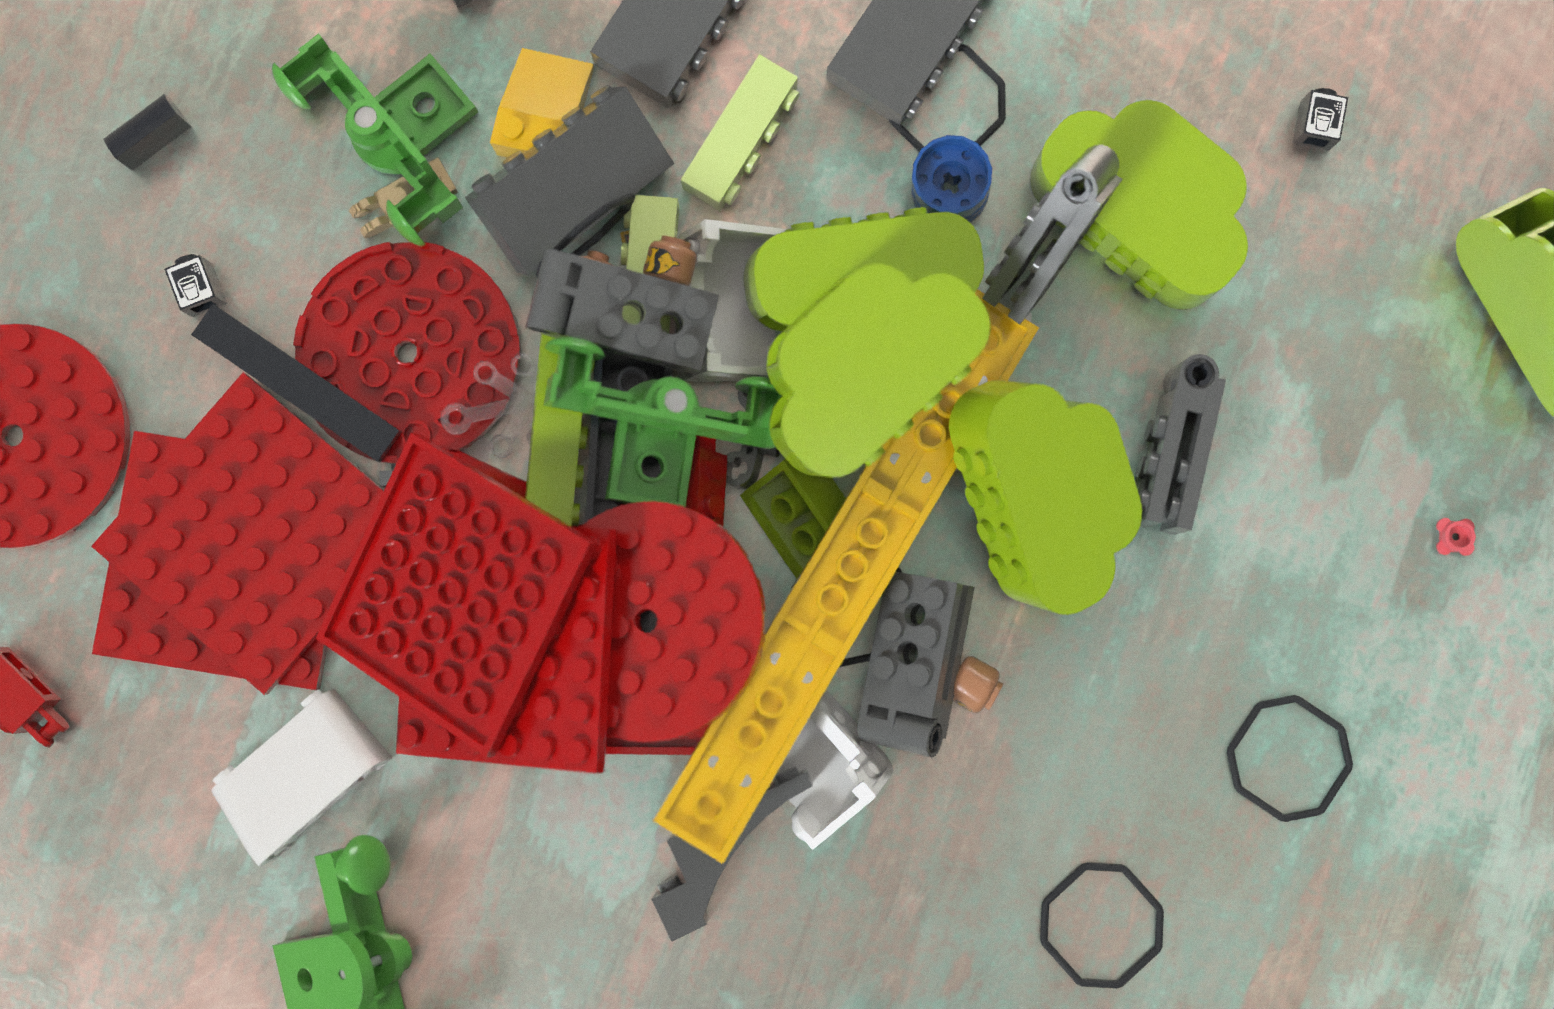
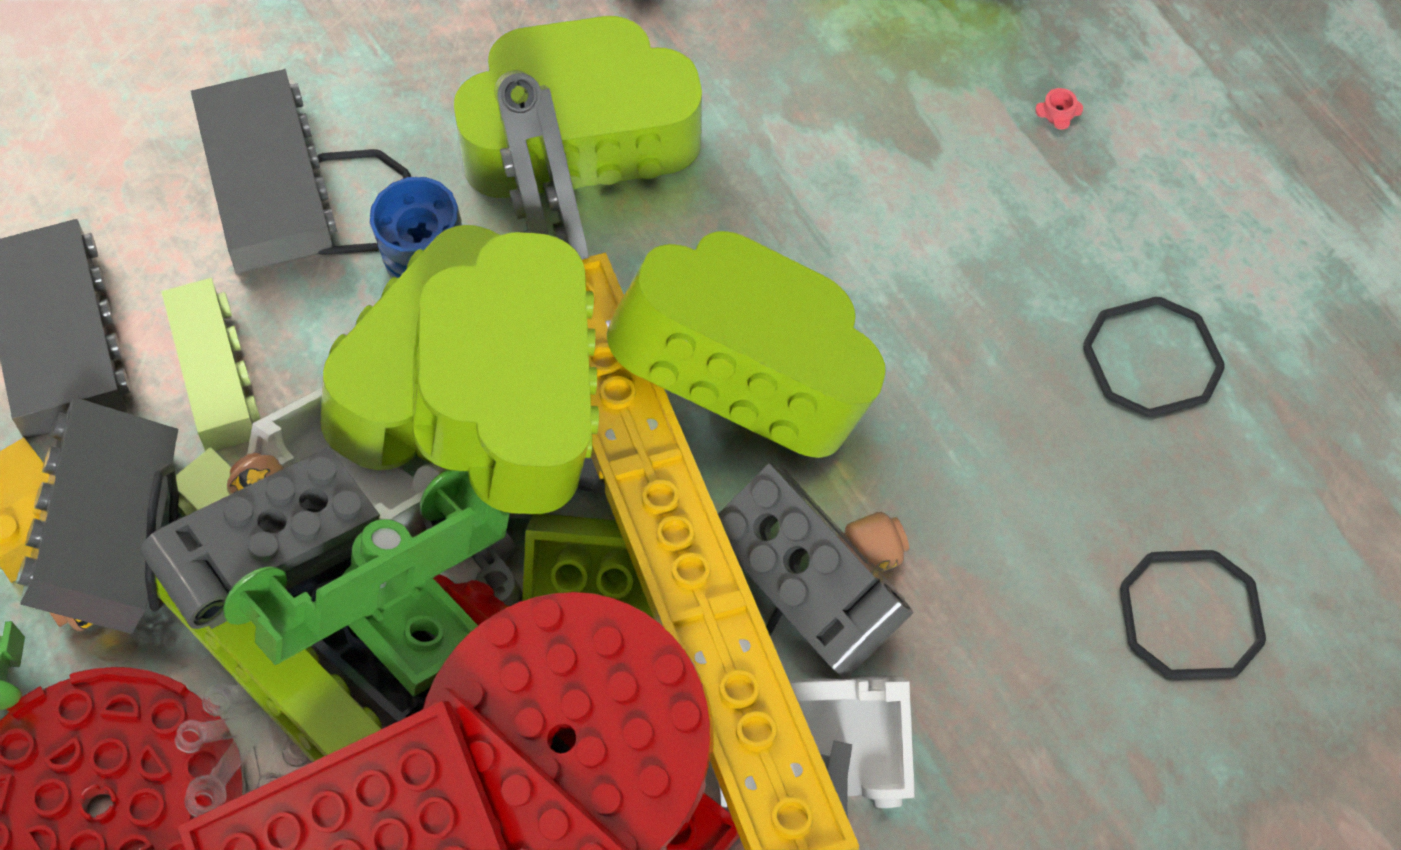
camera: 50 degrees left, 25 degrees down
dark grey hinge [1136,354,1226,535] -> none

